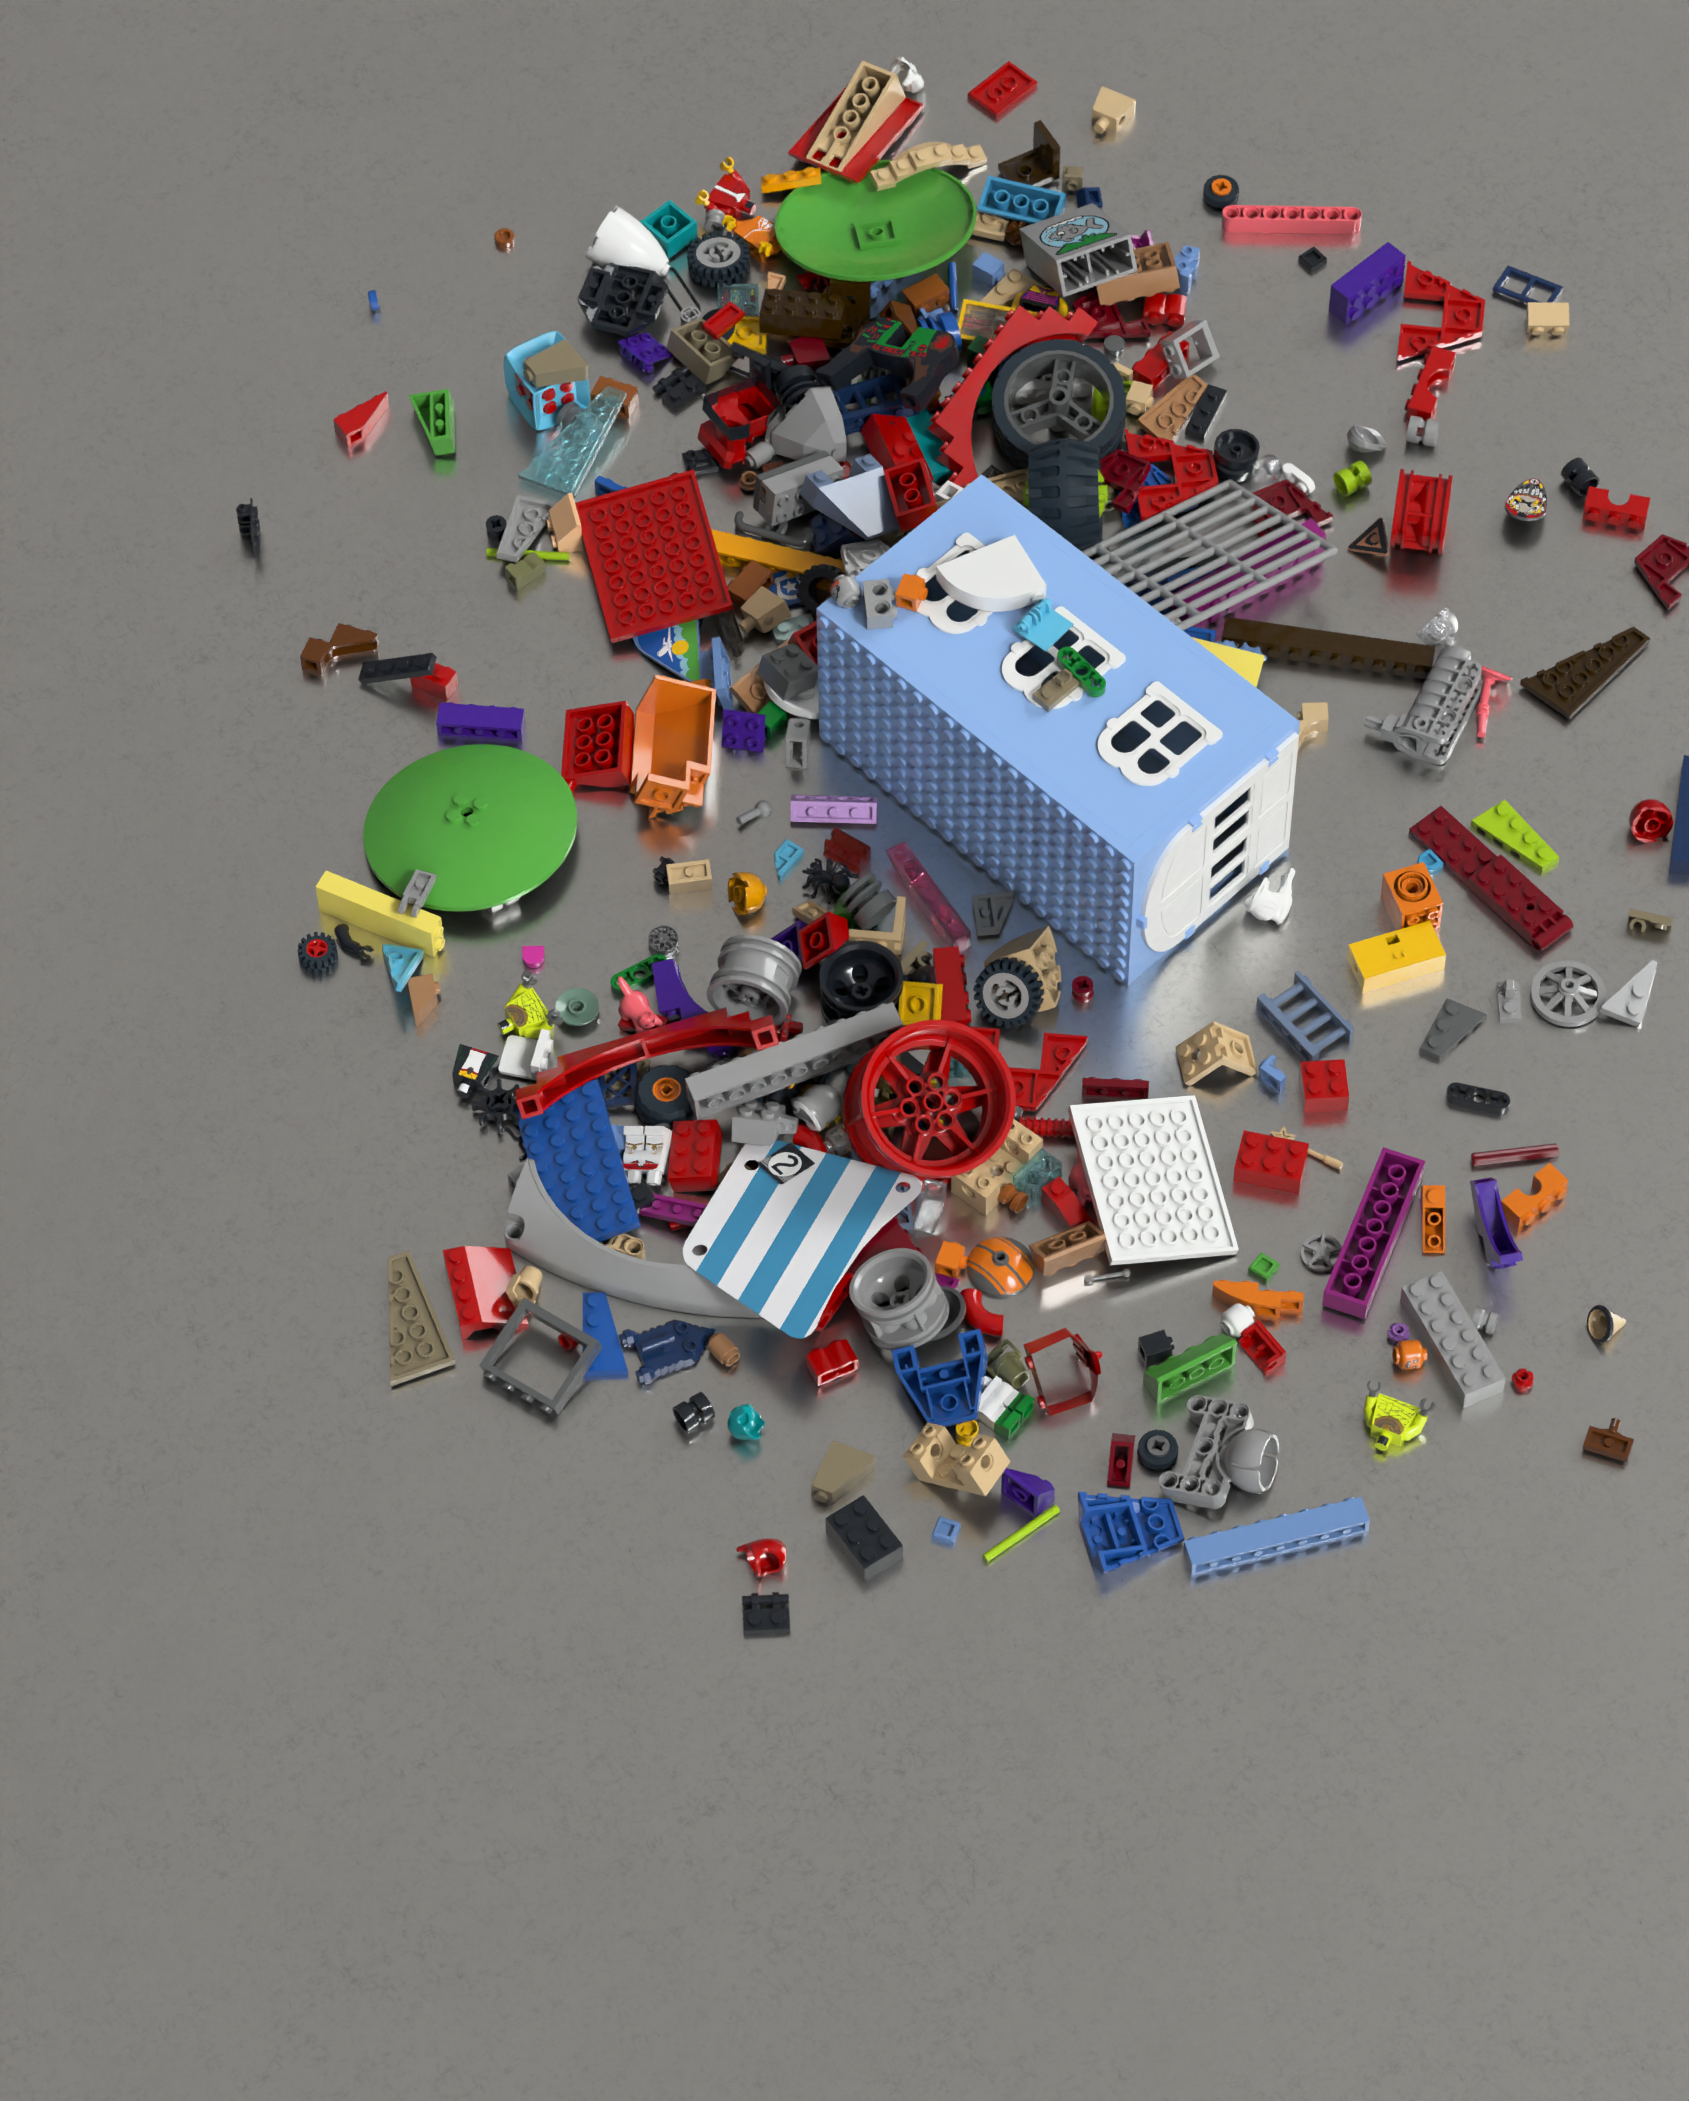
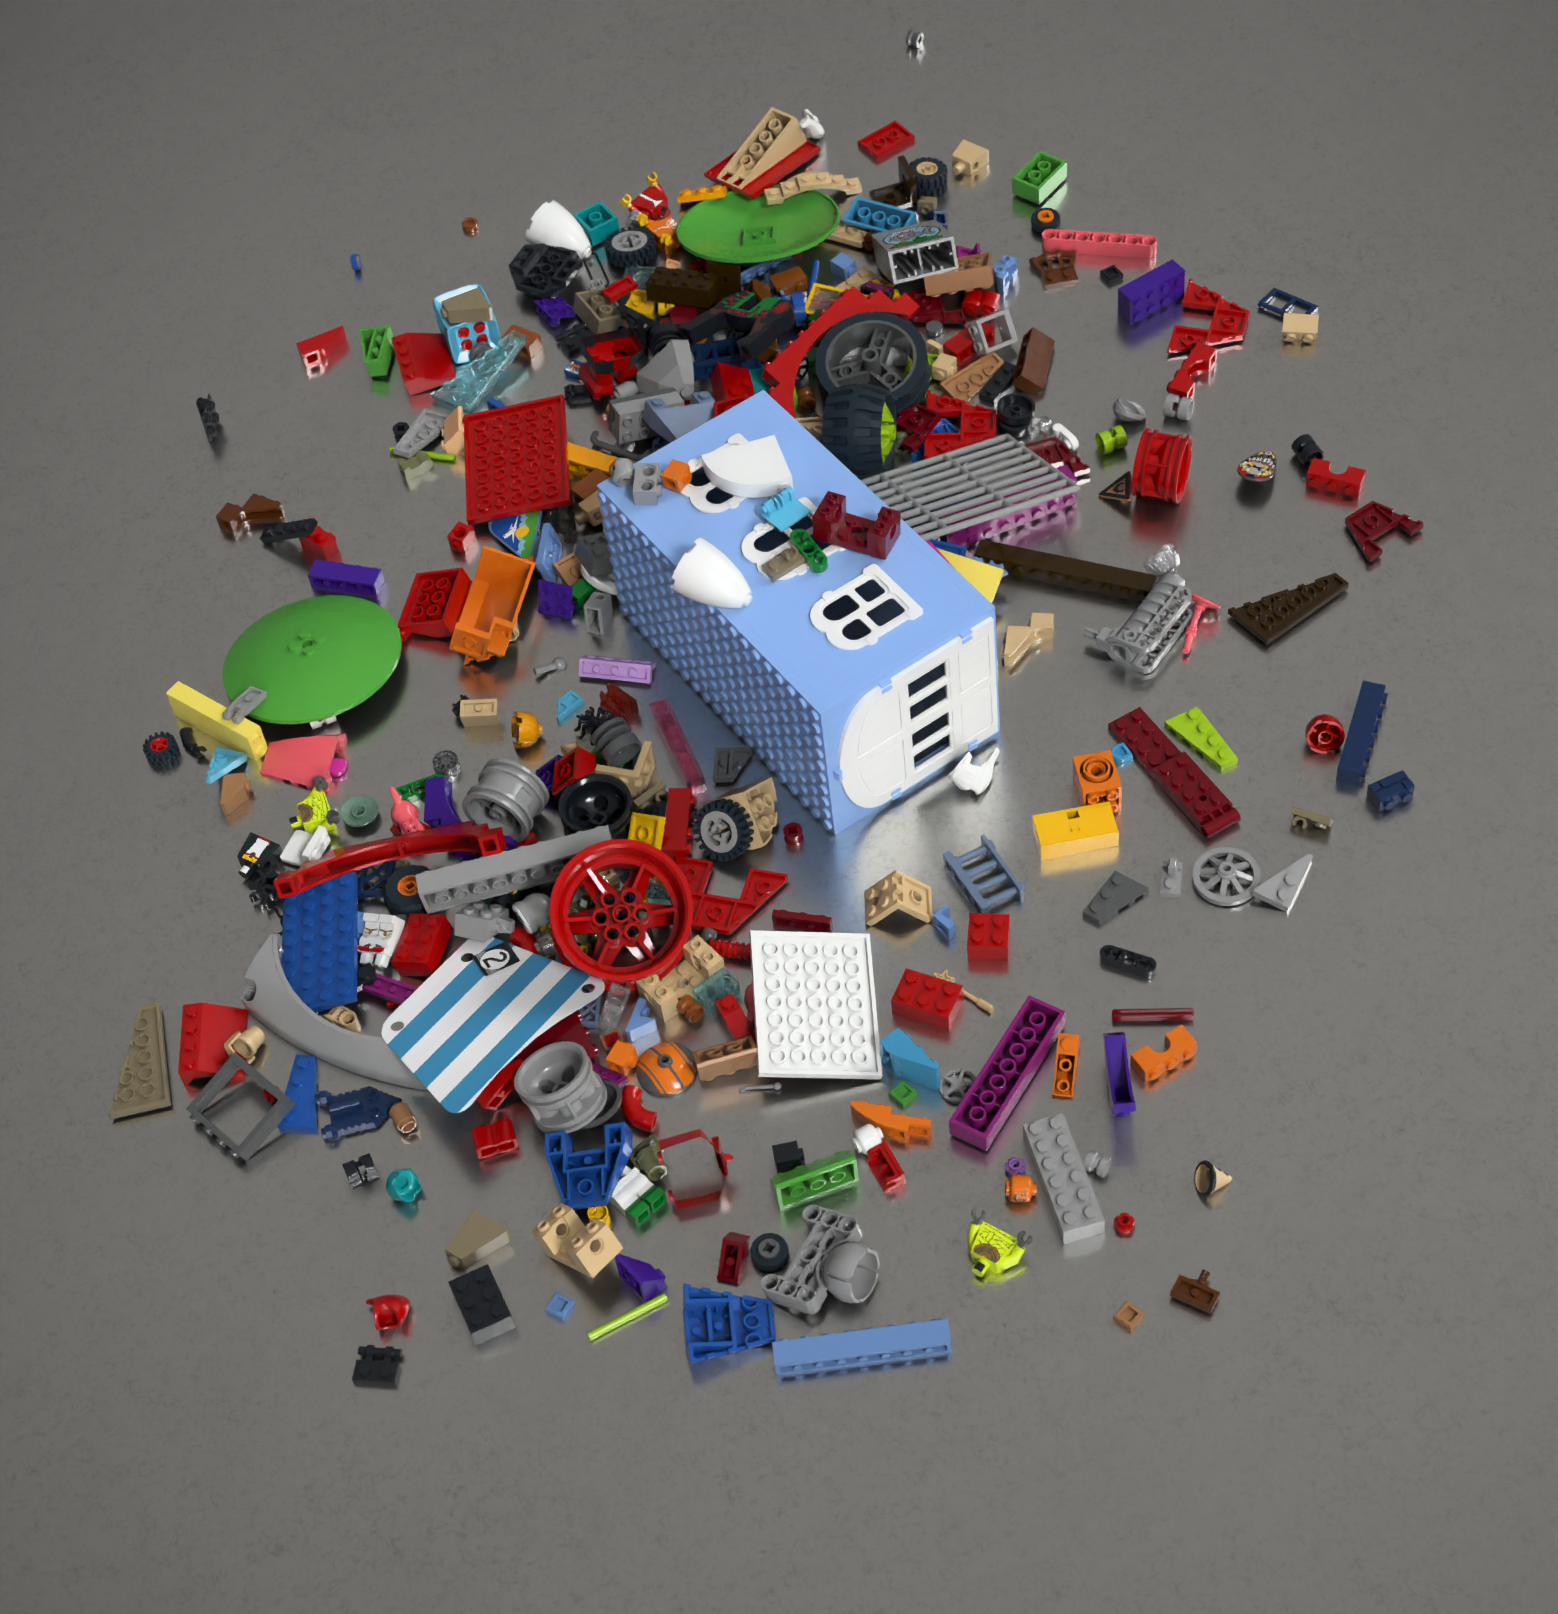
camera: 15 degrees right, 5 degrees down
none -> coral wedge [260,733,346,794]
none -> red slope [391,333,457,396]
none -> red brick [447,521,476,553]
none -> tile [564,359,583,379]
none -> tile [599,1028,625,1055]
none -> medium blue slope [626,997,657,1042]
none -> yellow wheel [658,302,677,316]
none -> white cylinder [670,537,753,608]
none -> dark orange wheel [797,387,816,412]
none -> dark red plate [812,491,901,560]
none -> dark azure slope [879,1028,940,1091]
none -> black wheel [910,157,947,197]
none -> bright green brick [1012,150,1067,204]
none -> reddish brown brick [1012,327,1055,393]
none -> reddish brown plate [1029,249,1078,290]
none -> medium nougat tile [1113,1301,1145,1332]

